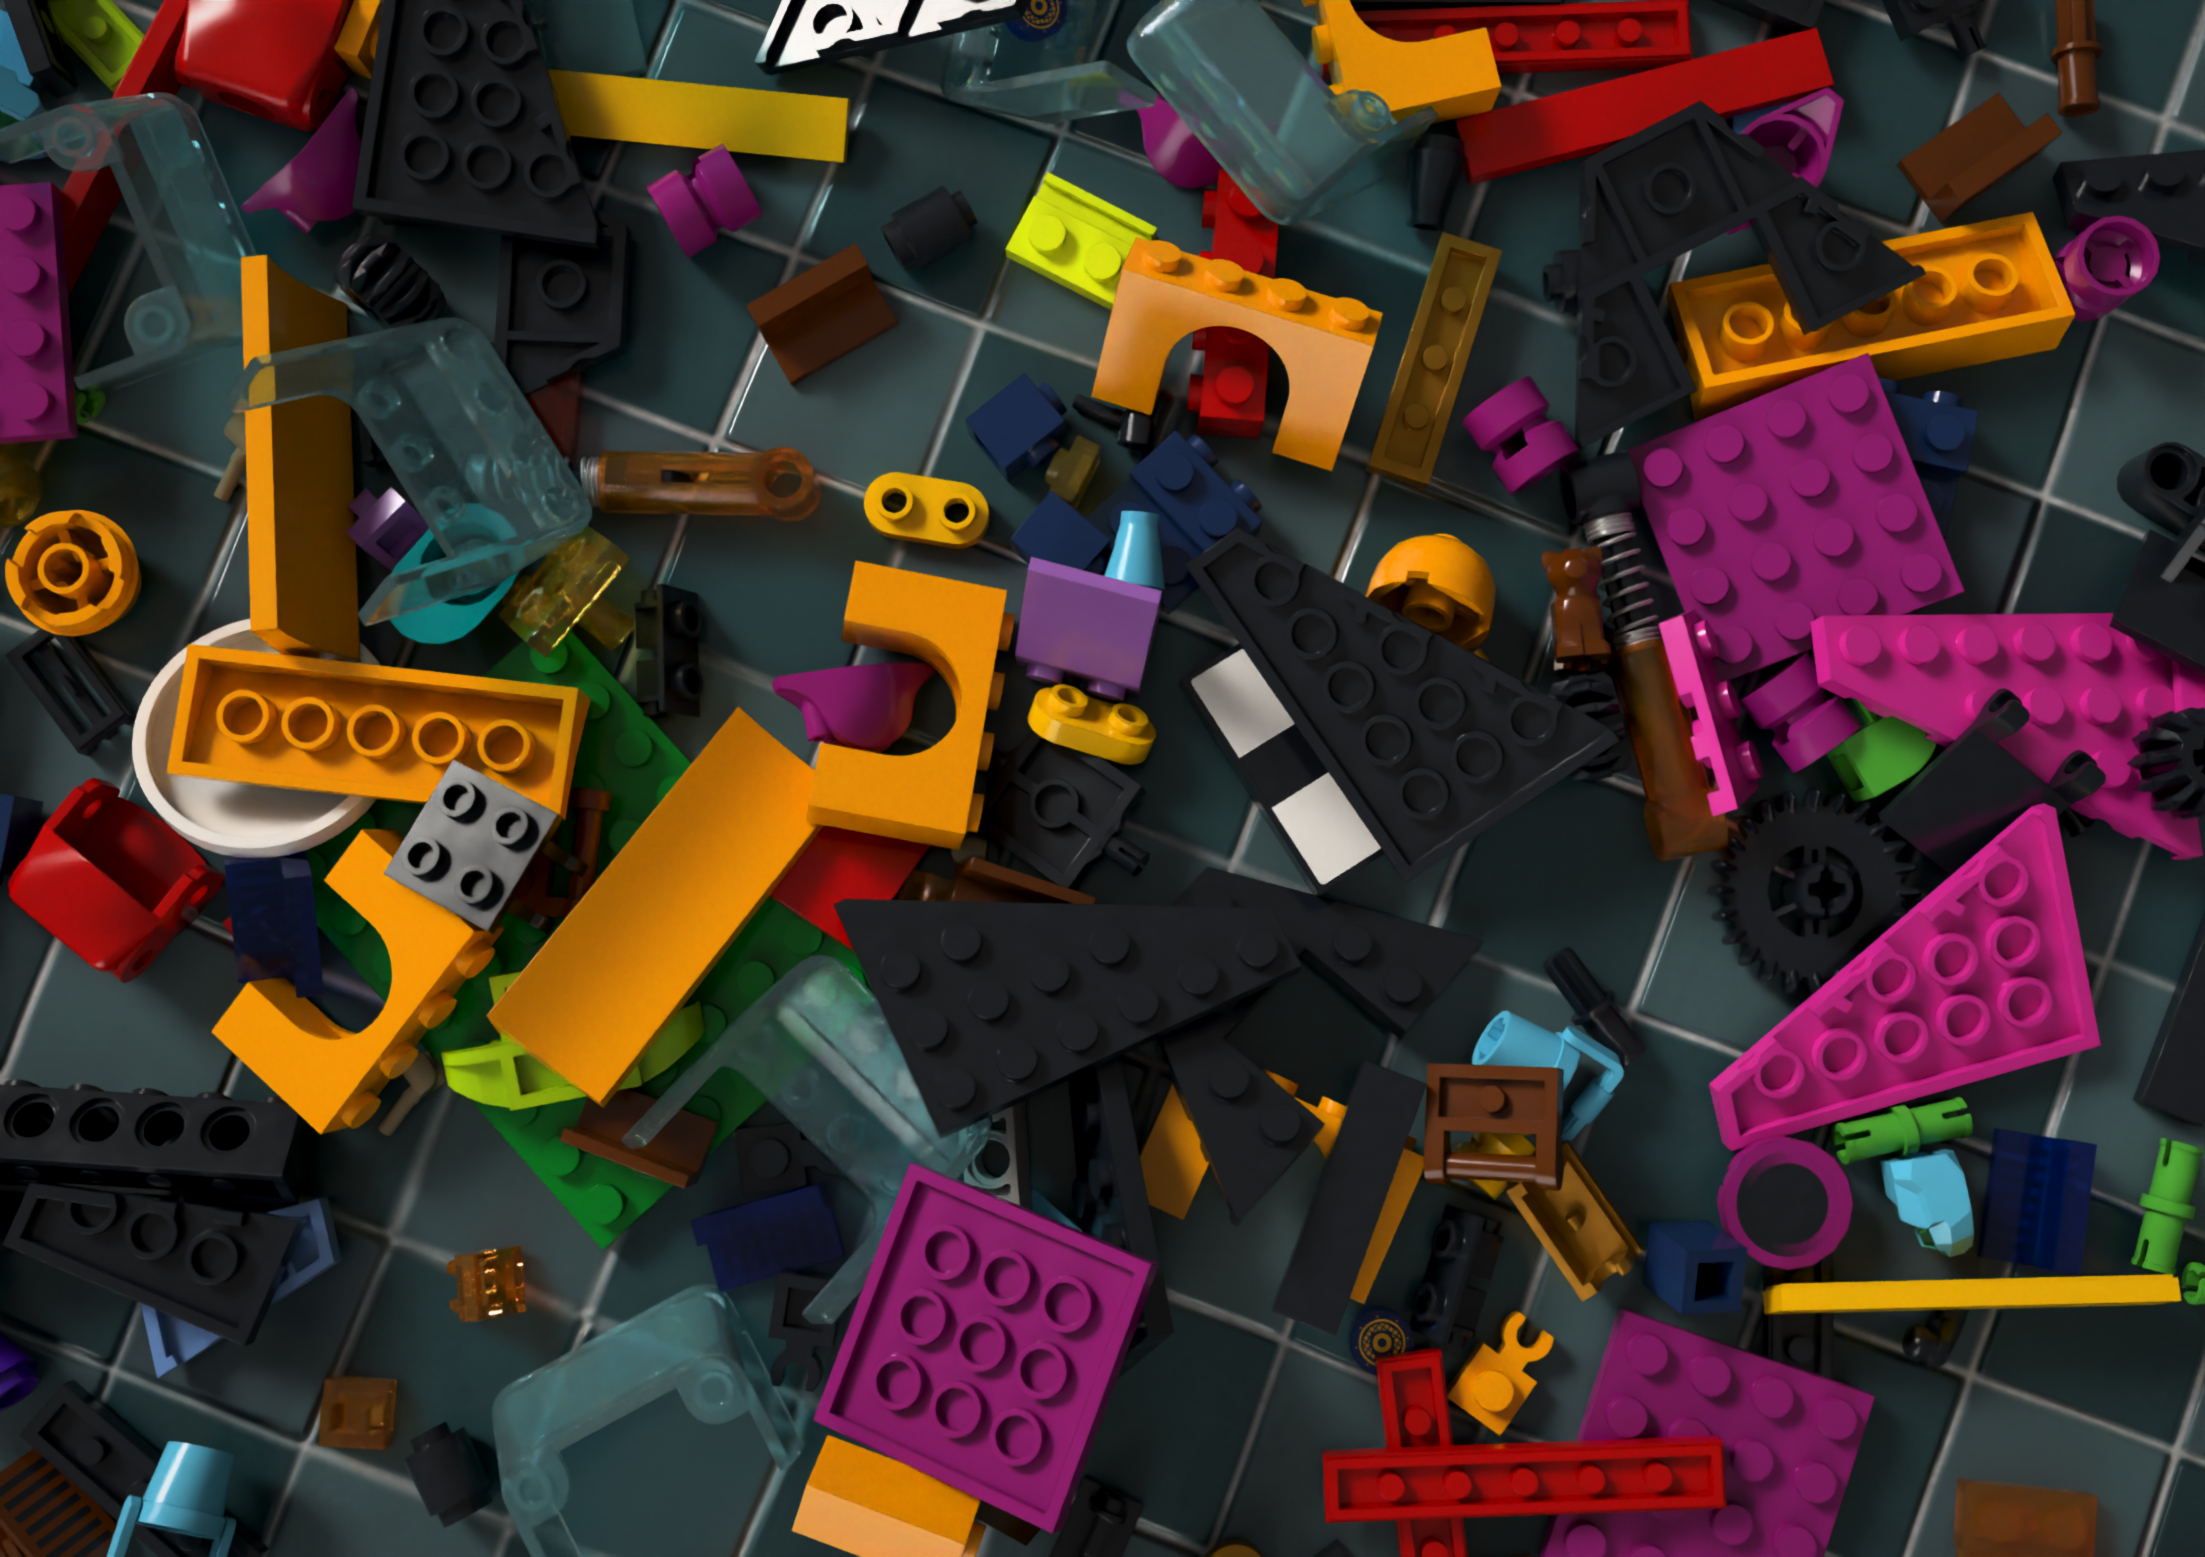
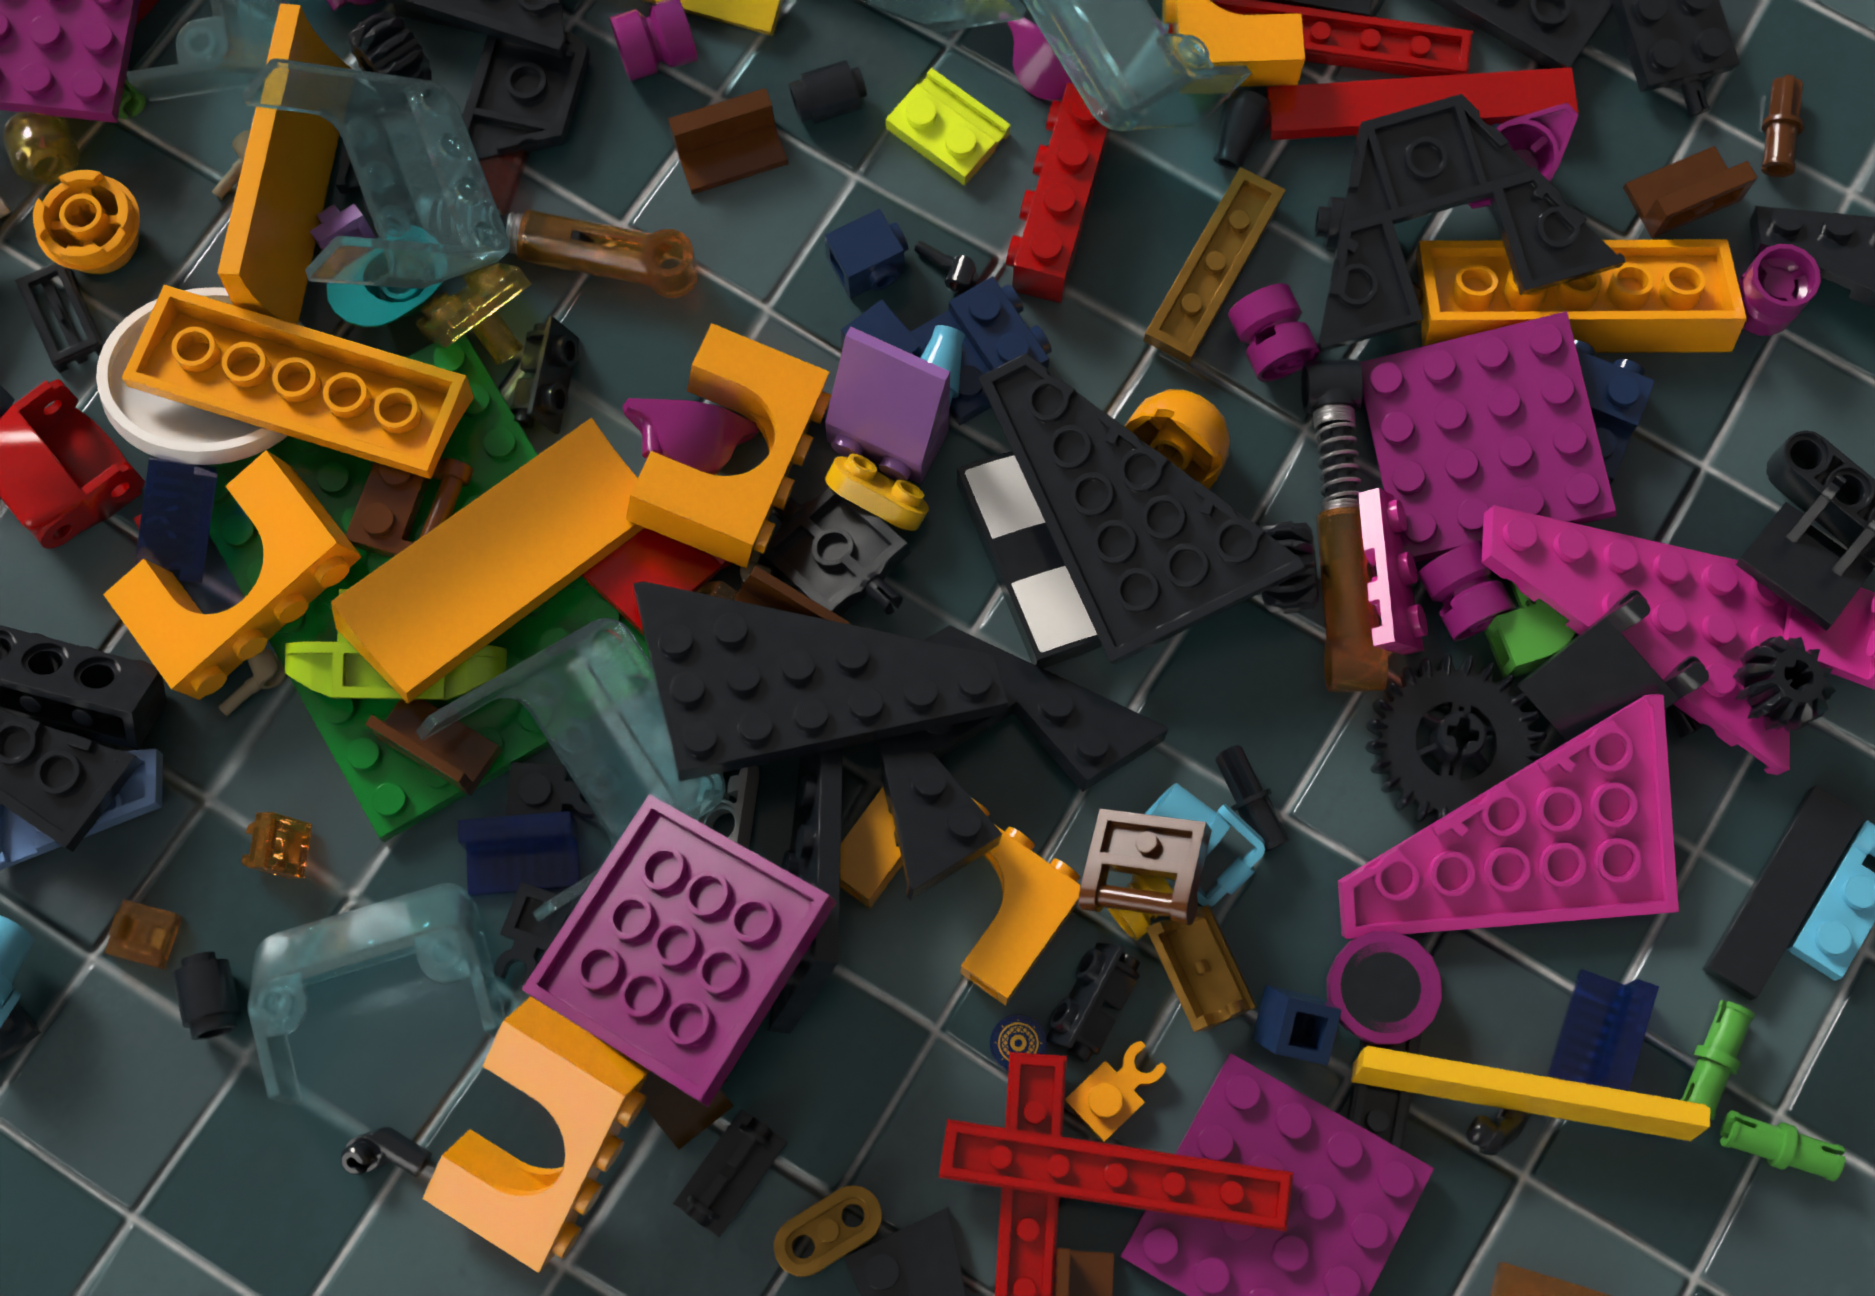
camera: 10 degrees right, 10 degrees down
plate [383,759,589,935] -> none
yellow plate [864,472,990,549] -> none
clear yellow plate [1044,435,1101,510] -> none
light orange arch [1091,237,1383,471] -> none
black tile [1271,1060,1427,1336] -> none
reddish brown animal [1541,546,1611,676] -> none
bright green pin [1831,1096,1973,1165] -> none
medium azure rock [1880,1149,1974,1257] -> none

